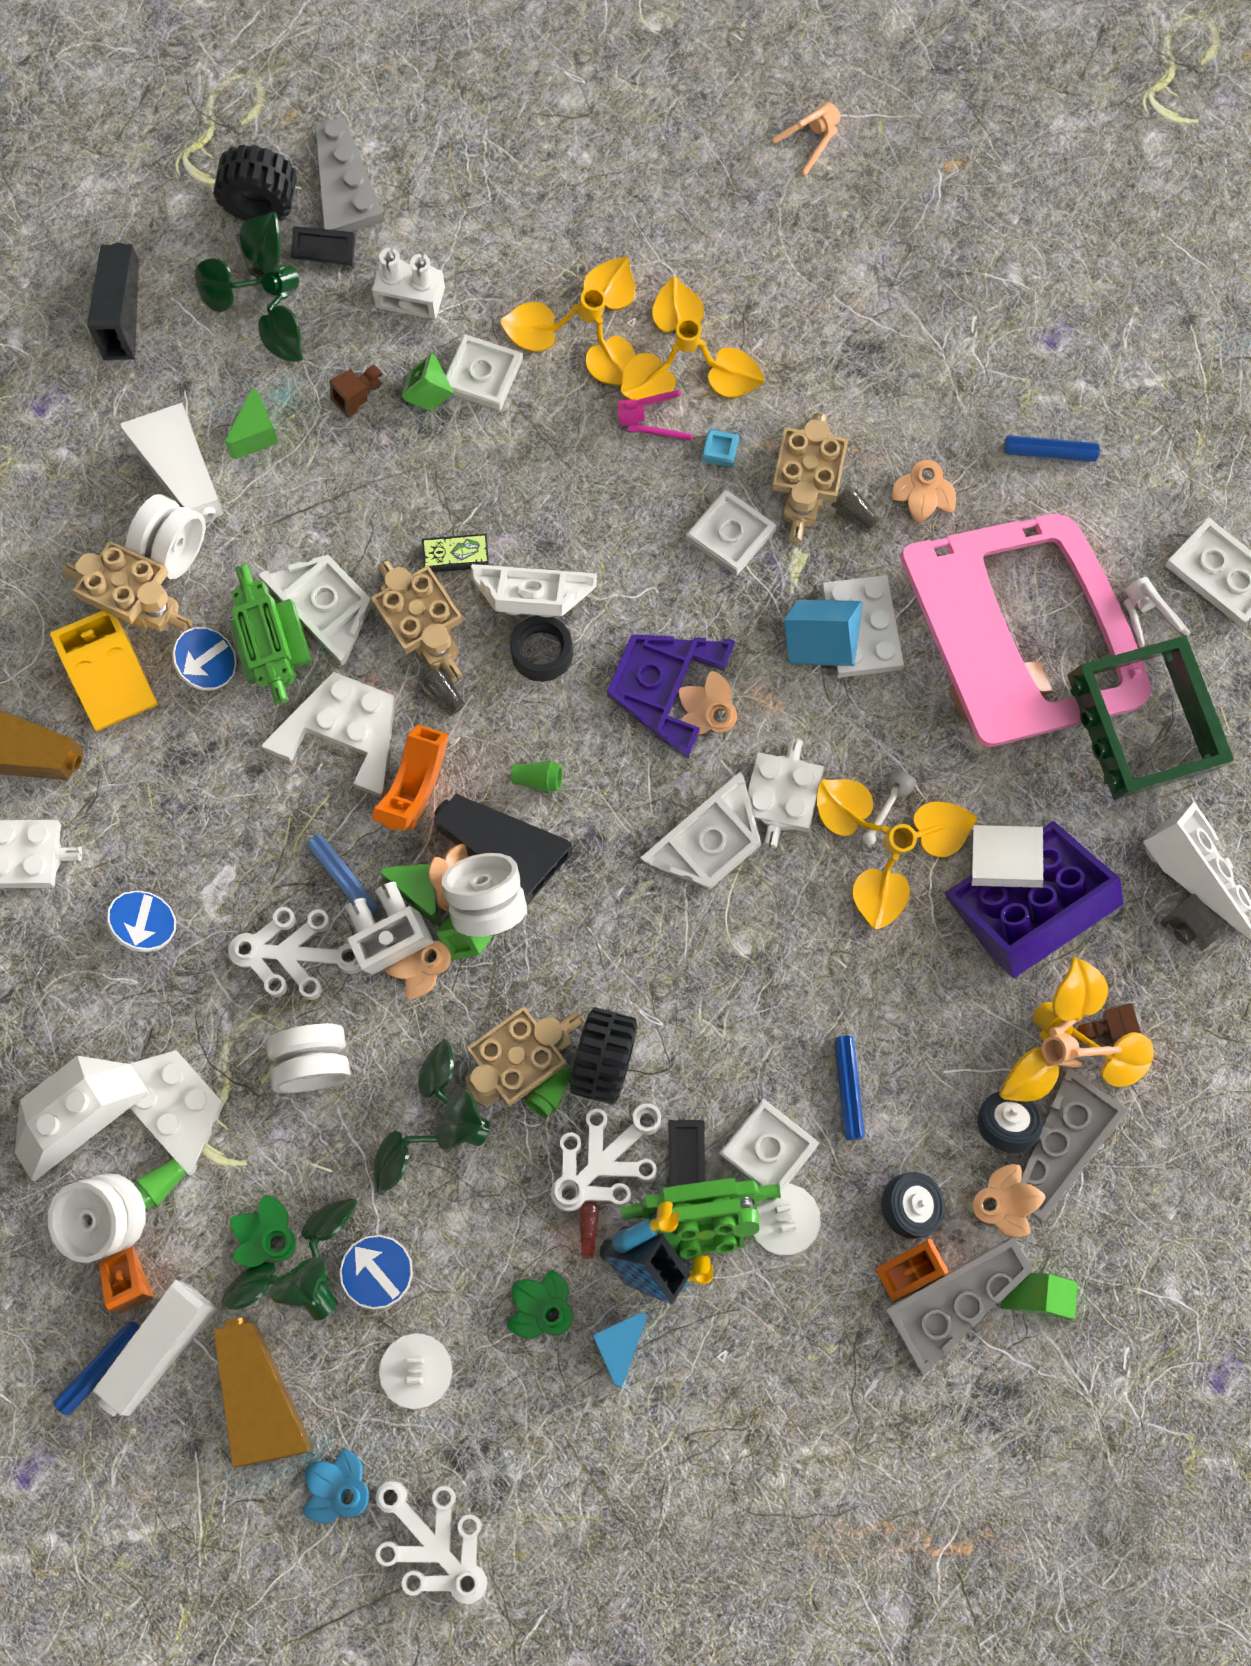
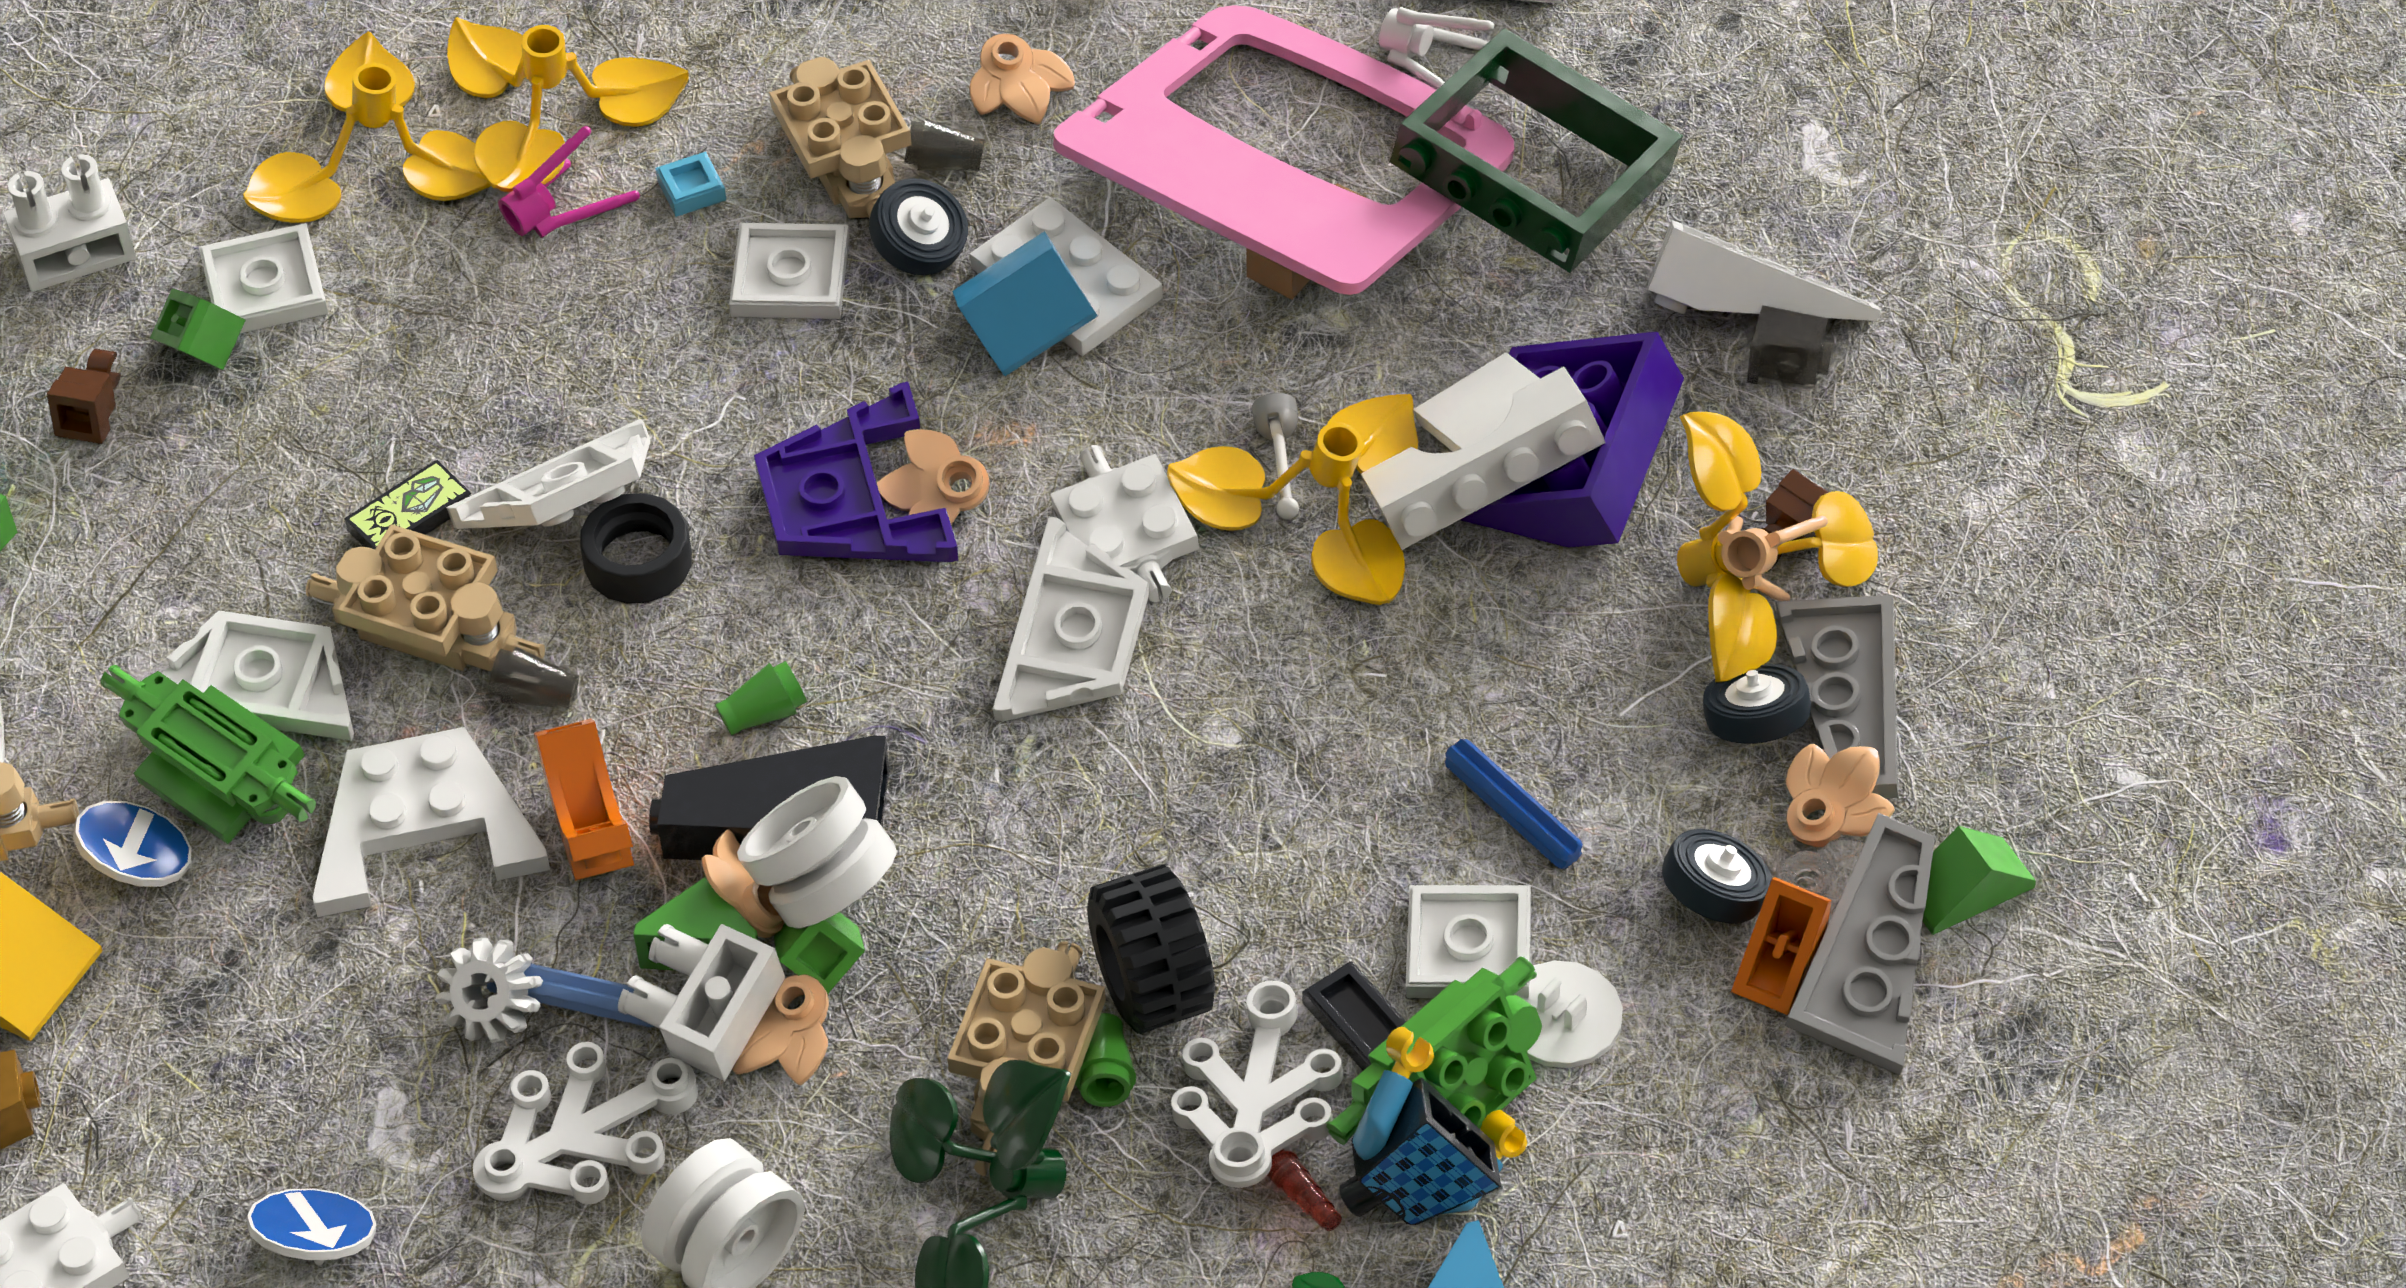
camera: 35 degrees left, 20 degrees down
none -> white gear [435,938,543,1043]
none -> black wheel [869,178,968,275]
none -> white arch [1361,366,1606,550]

